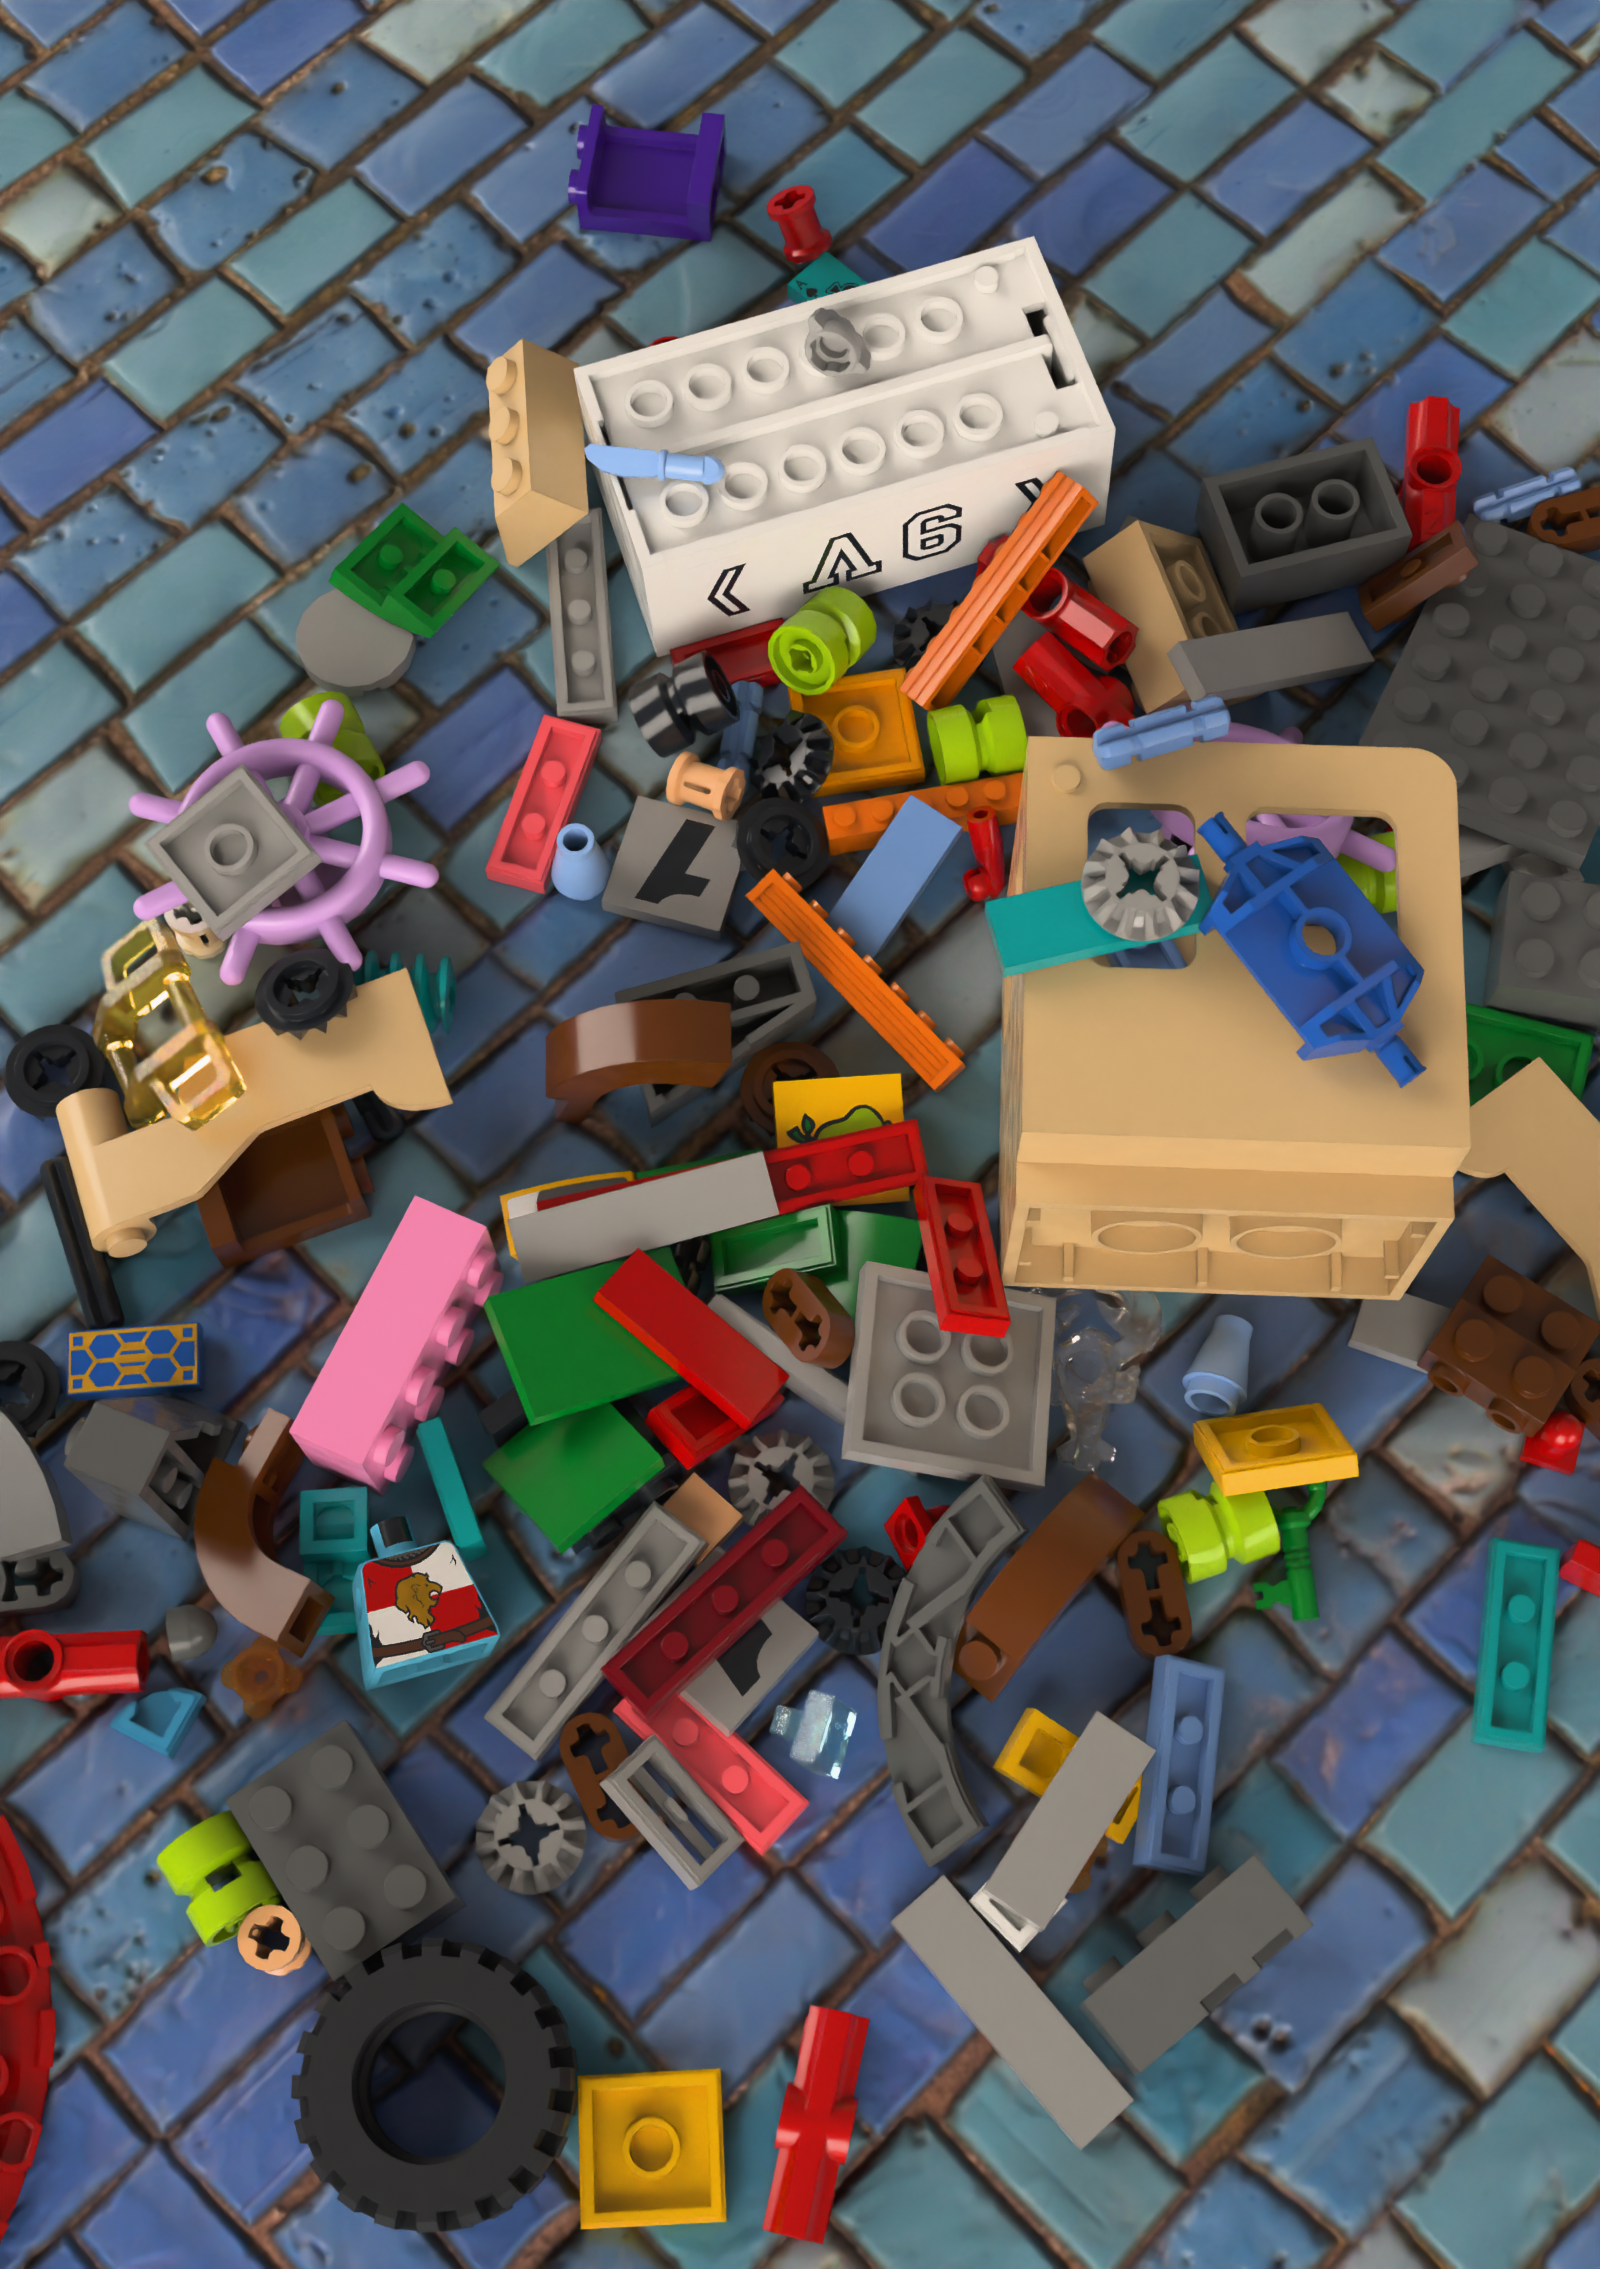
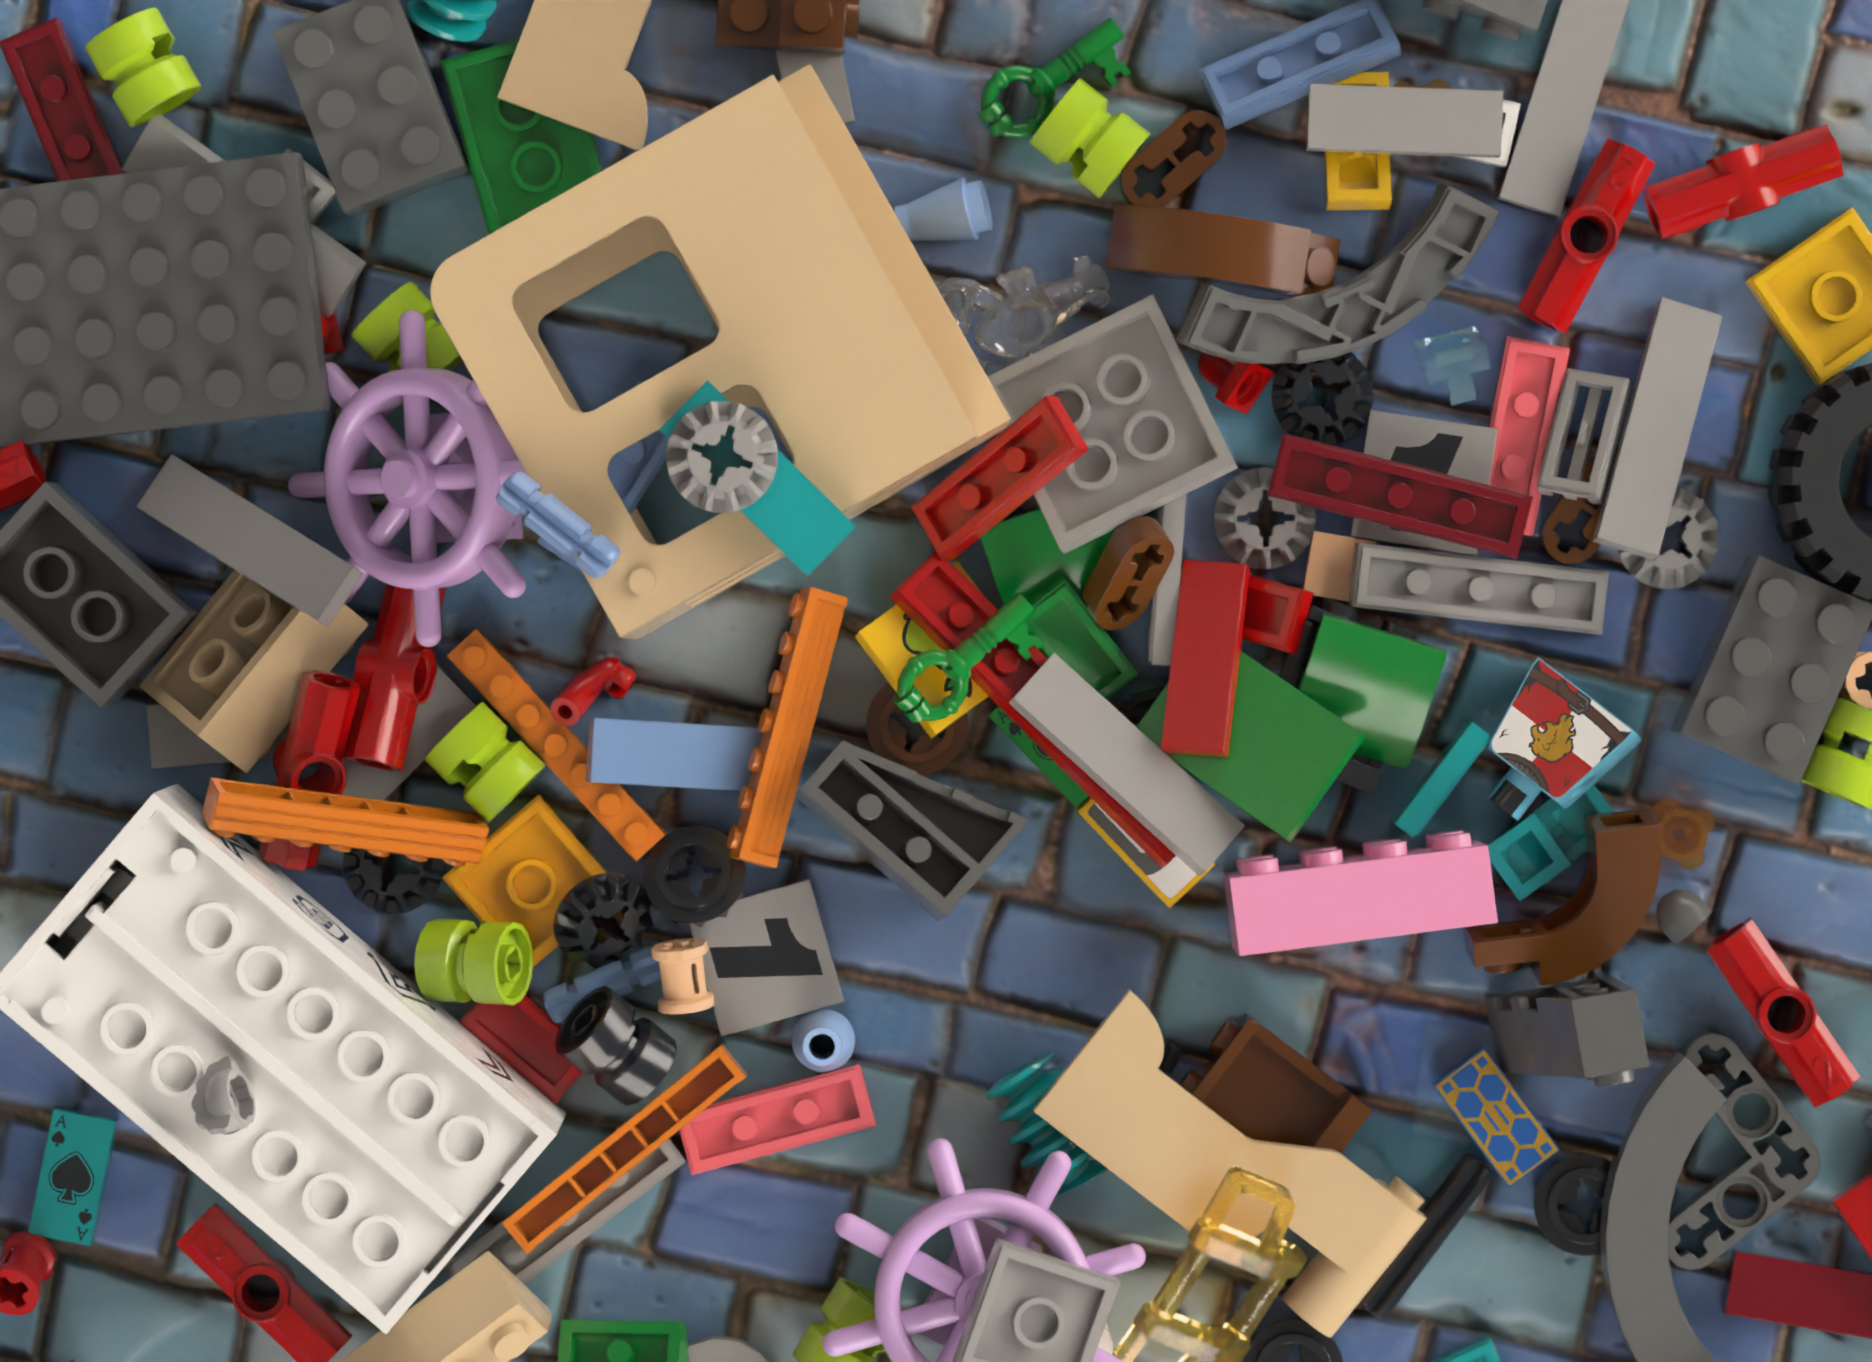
camera: 125 degrees left, 20 degrees up
dark azure tile [109,1687,207,1760] -> none
black gear [255,948,358,1041] -> none
reddish brown arch [546,999,732,1124] -> none
light blue piece [584,444,725,485] -> none
yellow tile [1192,1403,1359,1497] -> none
blue plate [1197,811,1427,1088] -> none
reddish brown plate [1357,520,1480,632] -> none
none -> orange piece [502,1044,747,1254]
none -> green piece [893,593,1044,723]
none -> red piece [1515,138,1656,334]
none -> light grey tile [1592,297,1722,560]

